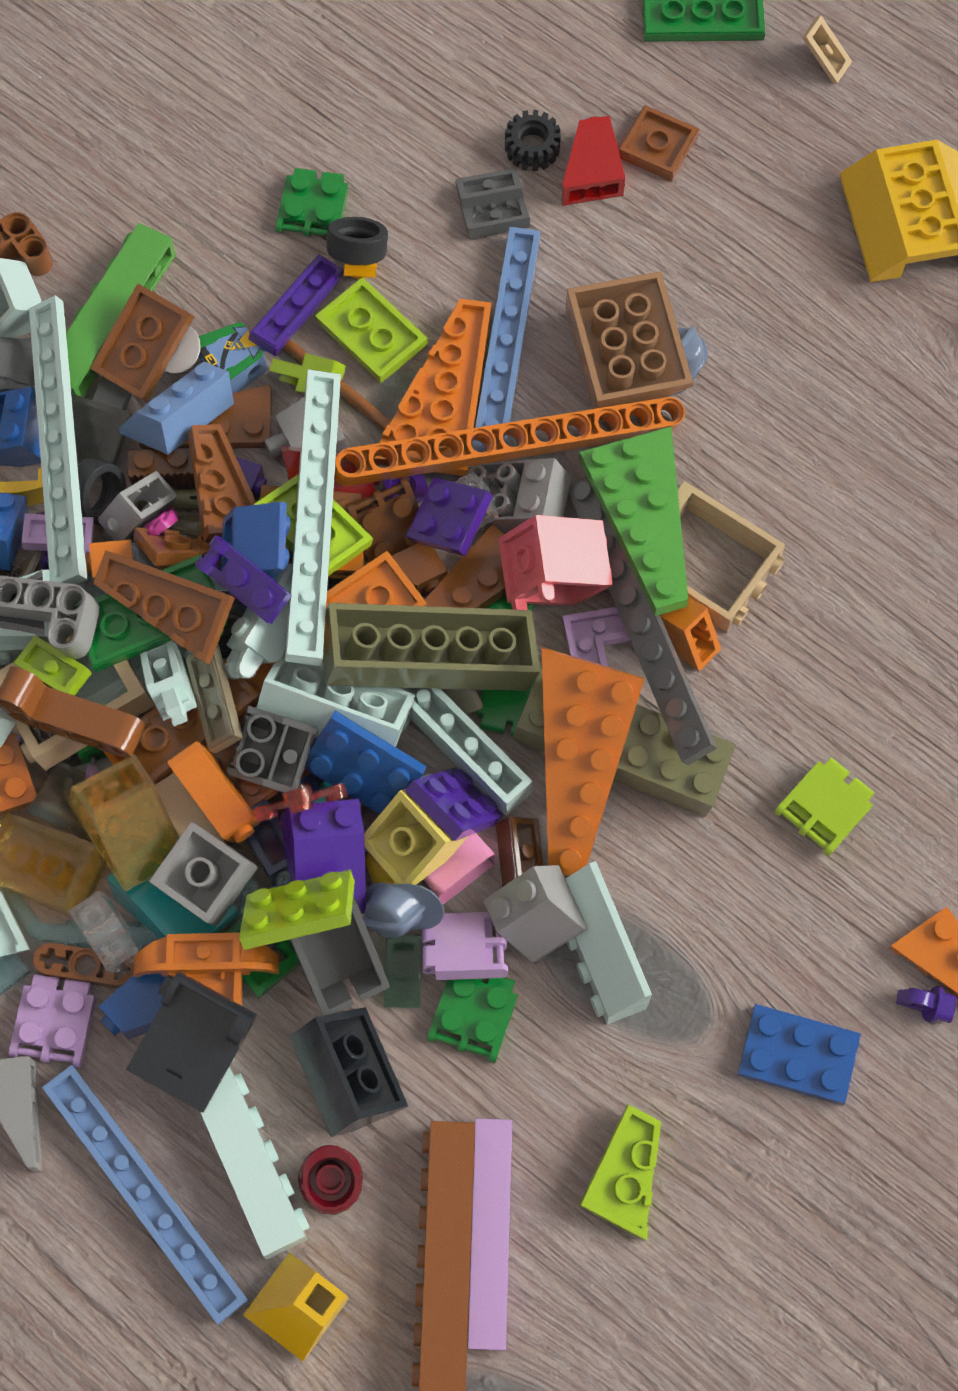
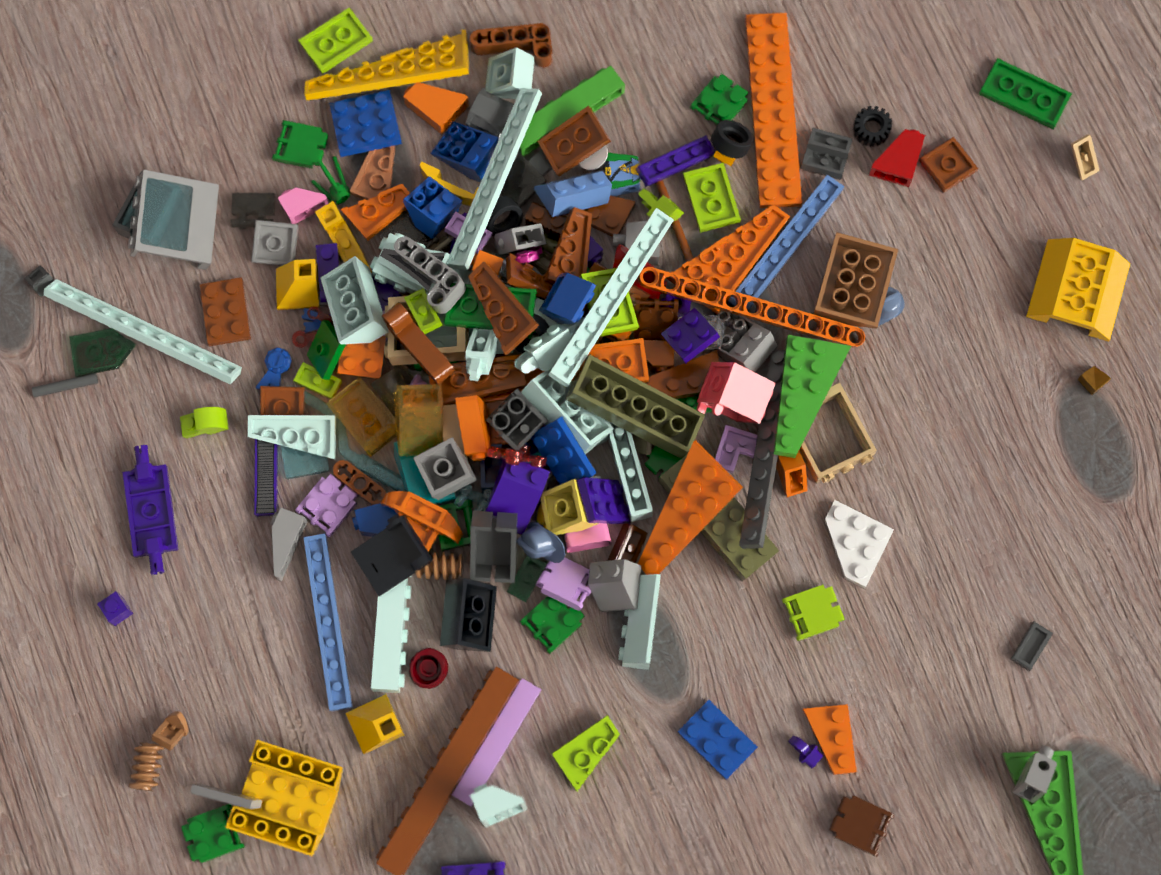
camera: 30 degrees right, 5 degrees up
clear brick [69,891,143,973] -> none
dark tan tile [185,644,243,753] -> none
dark purple plate [195,535,292,624] -> none
lime plate [239,870,355,950] -> none
none -> medium nougat piece [416,552,463,581]
none -> light aqua slope [470,784,527,827]
none -> orange plate [745,13,802,208]
none -> white plate [824,500,894,589]

